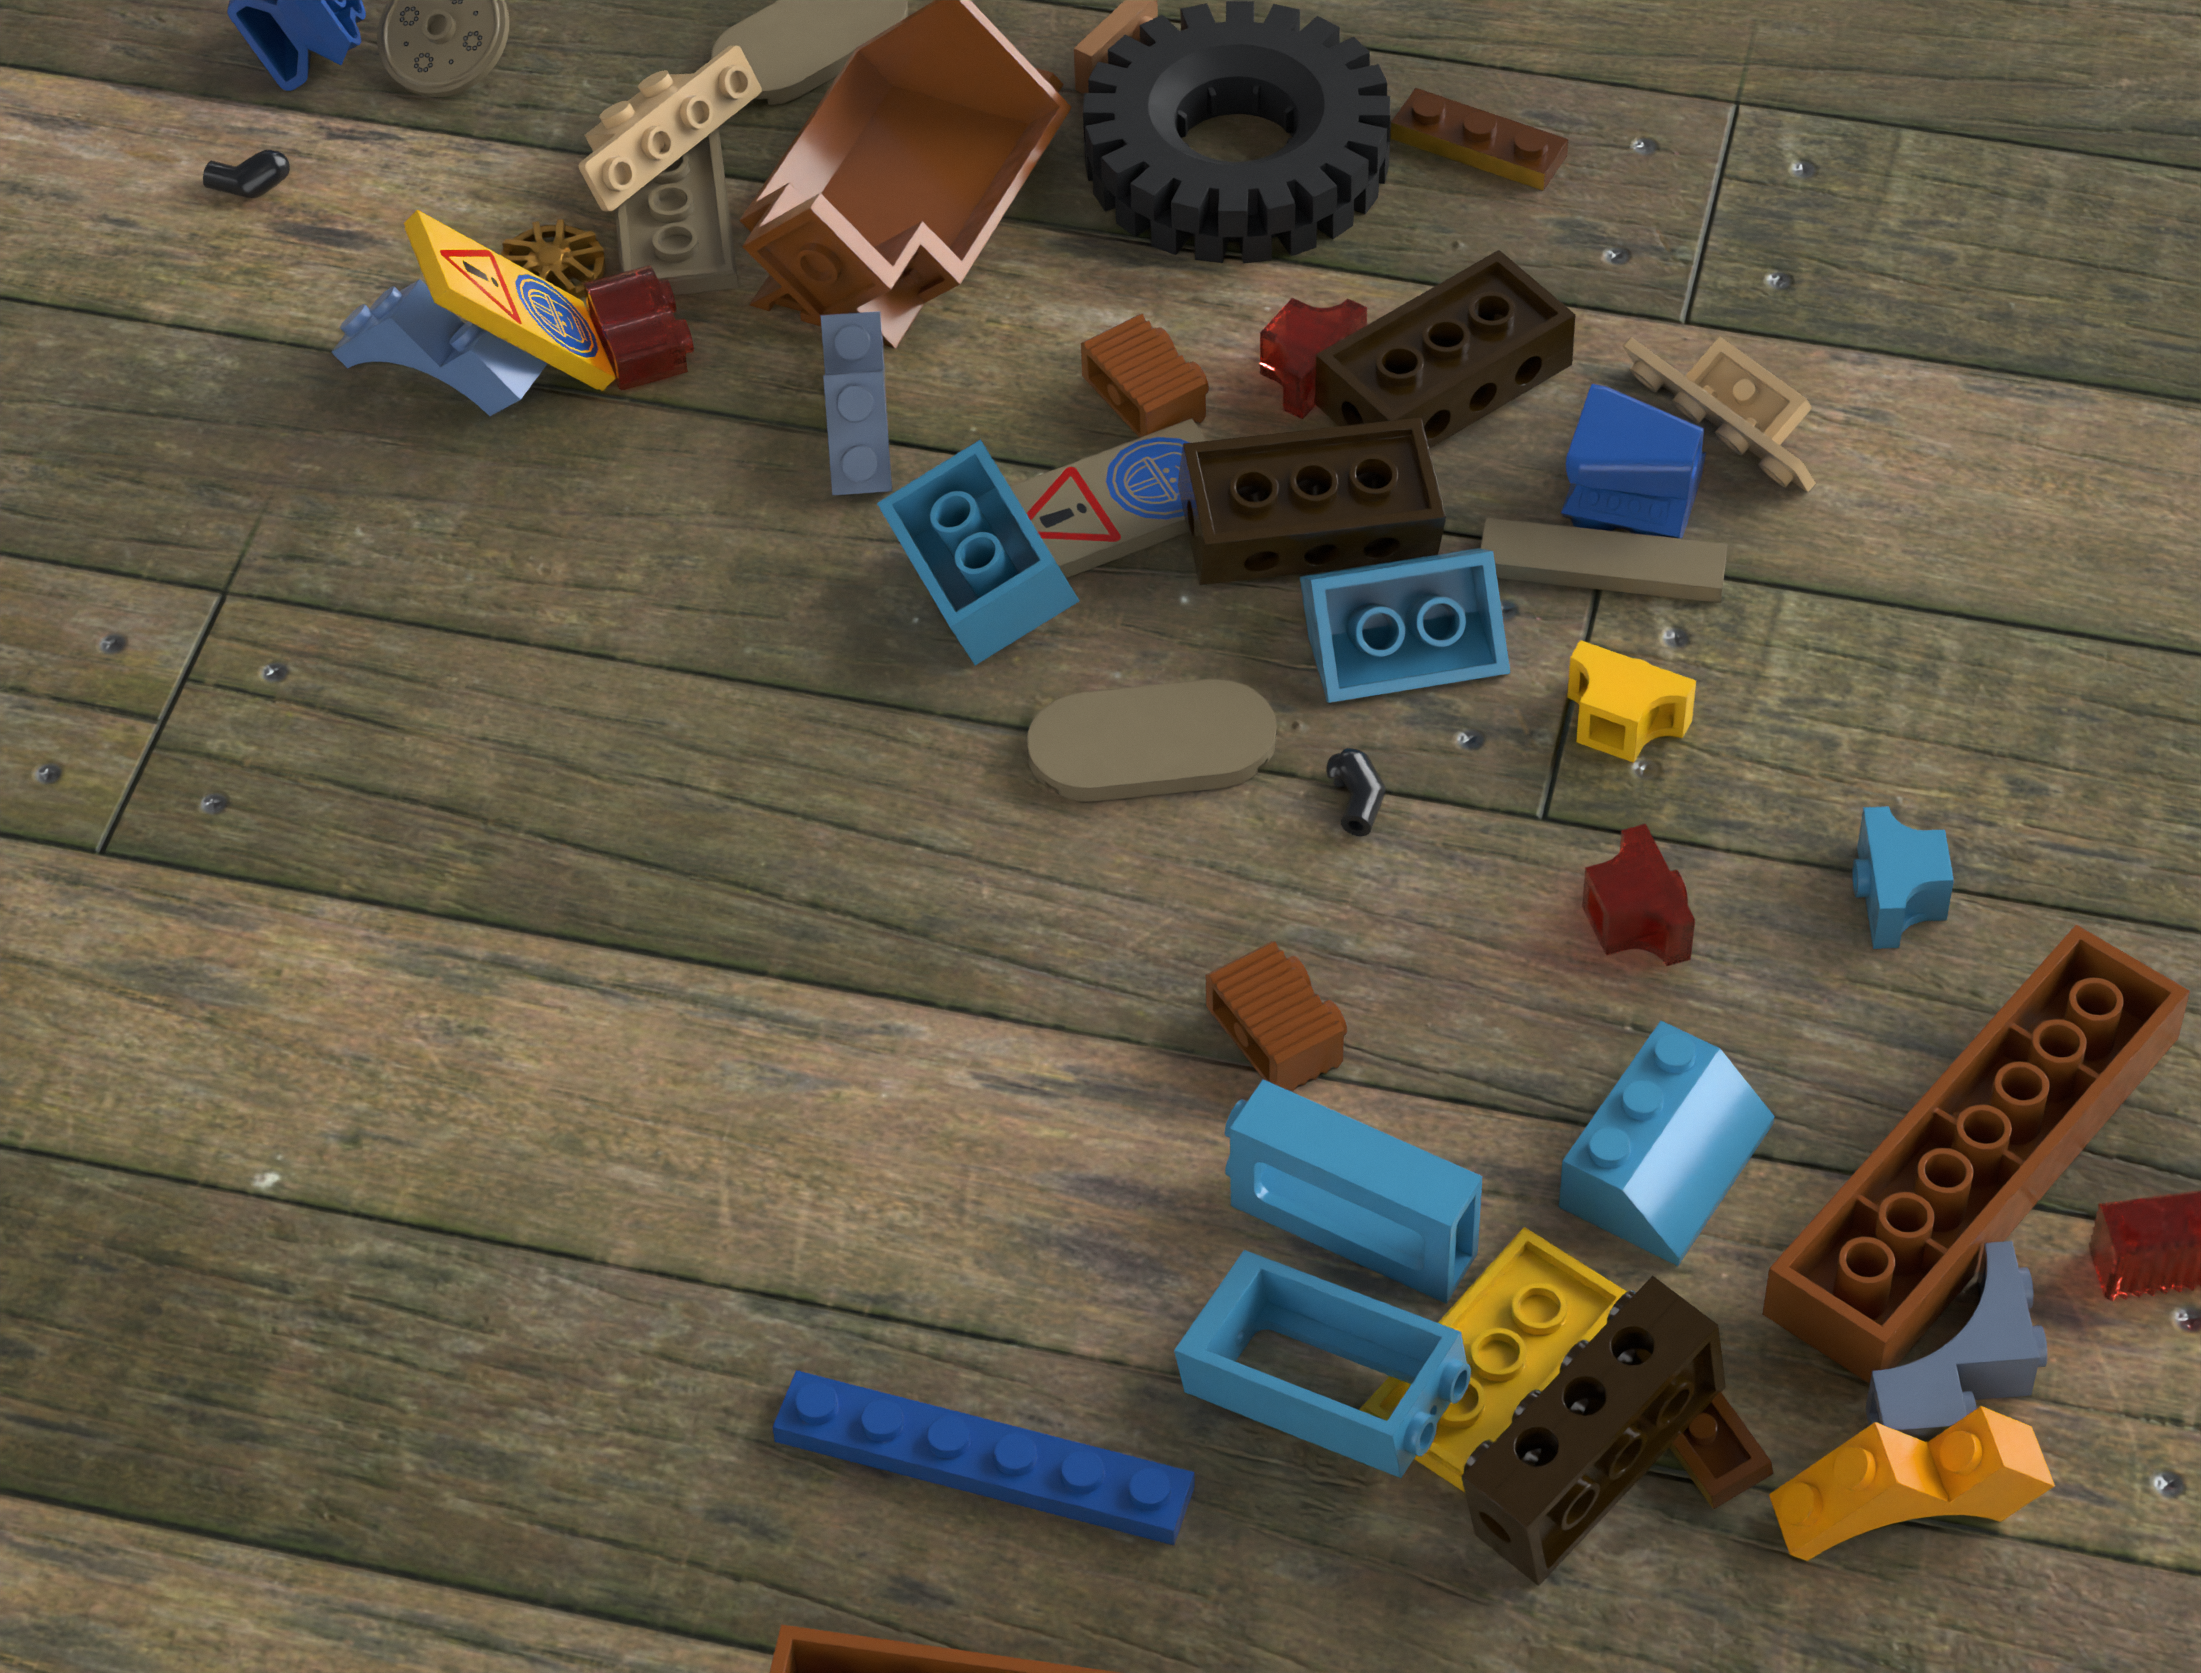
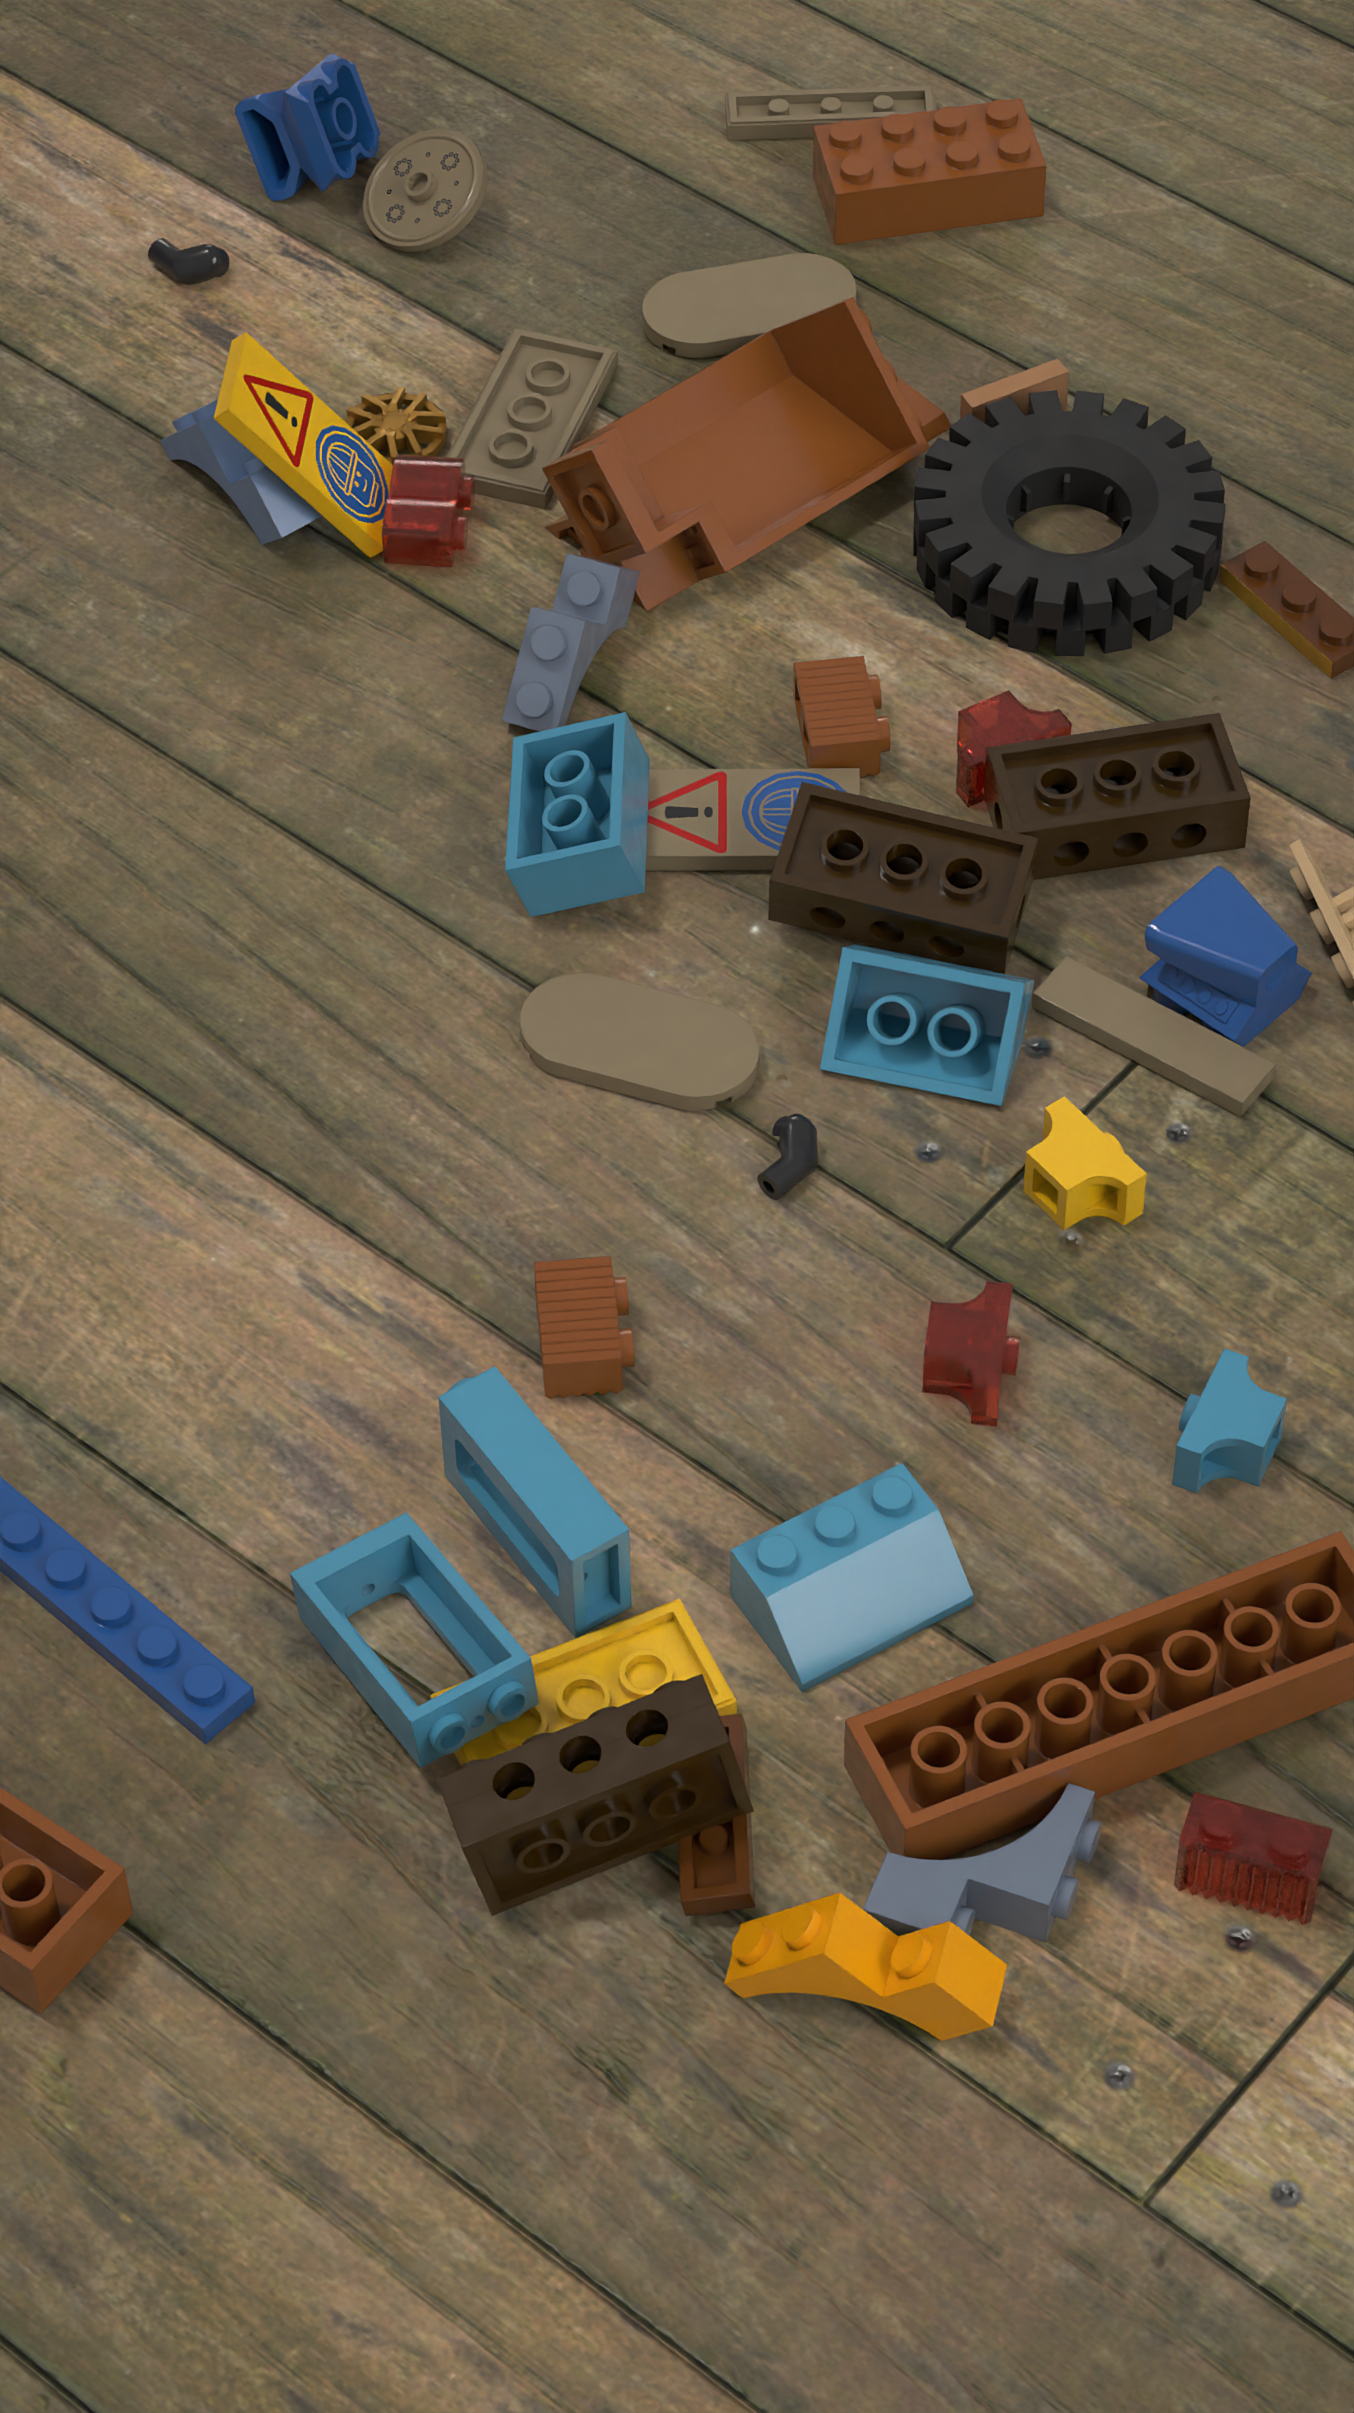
camera: 25 degrees right, 0 degrees up
tan bracket [579,45,762,211] -> none

